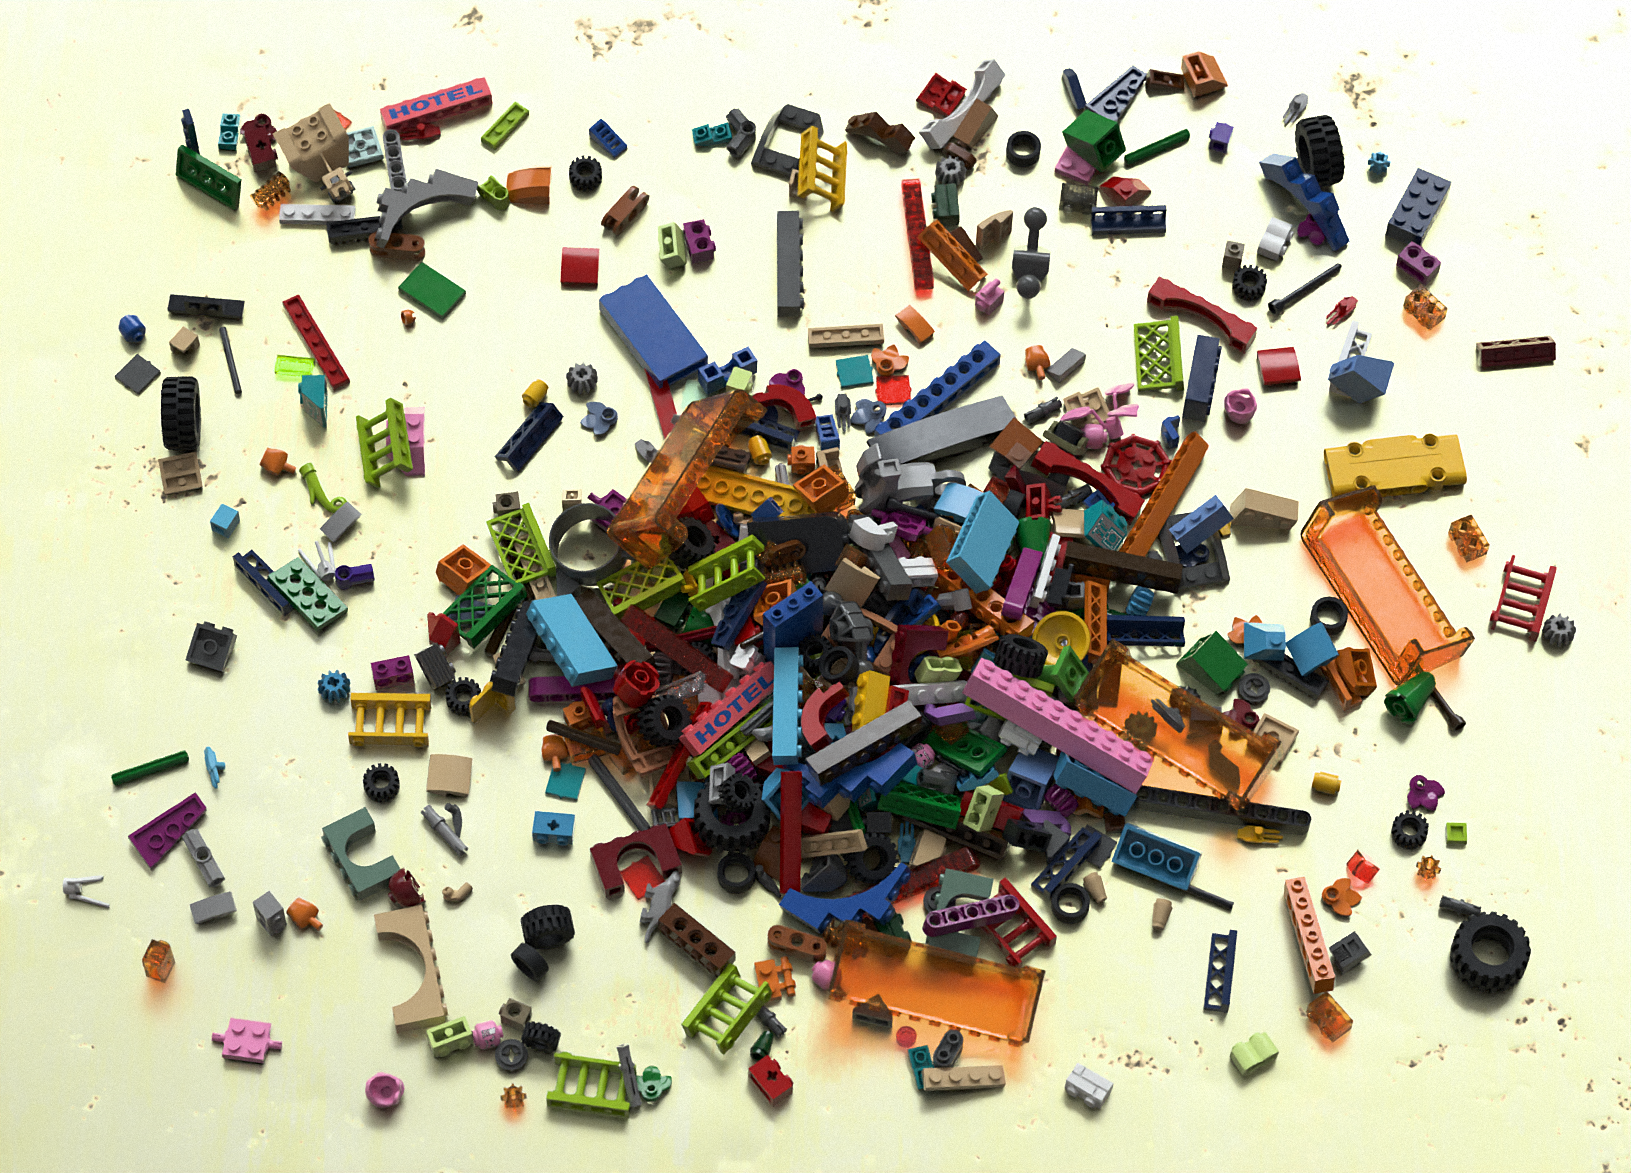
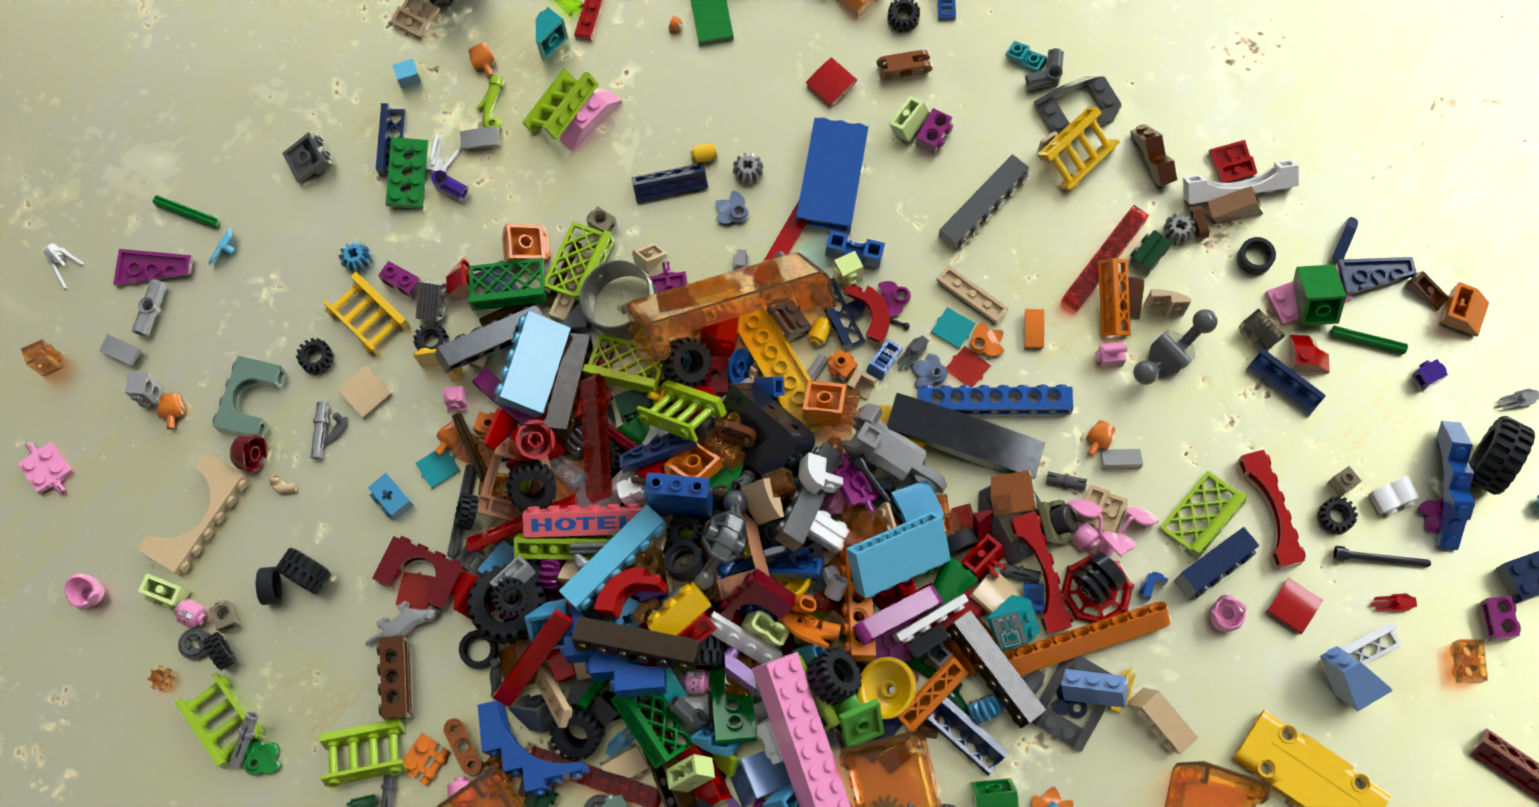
camera: 50 degrees right, 10 degrees up
none -> bright pink brick [443,386,467,412]
none -> black tyre [454,493,479,530]
none -> clear orange arm [632,598,659,624]
none -> black wheel [1072,551,1127,605]

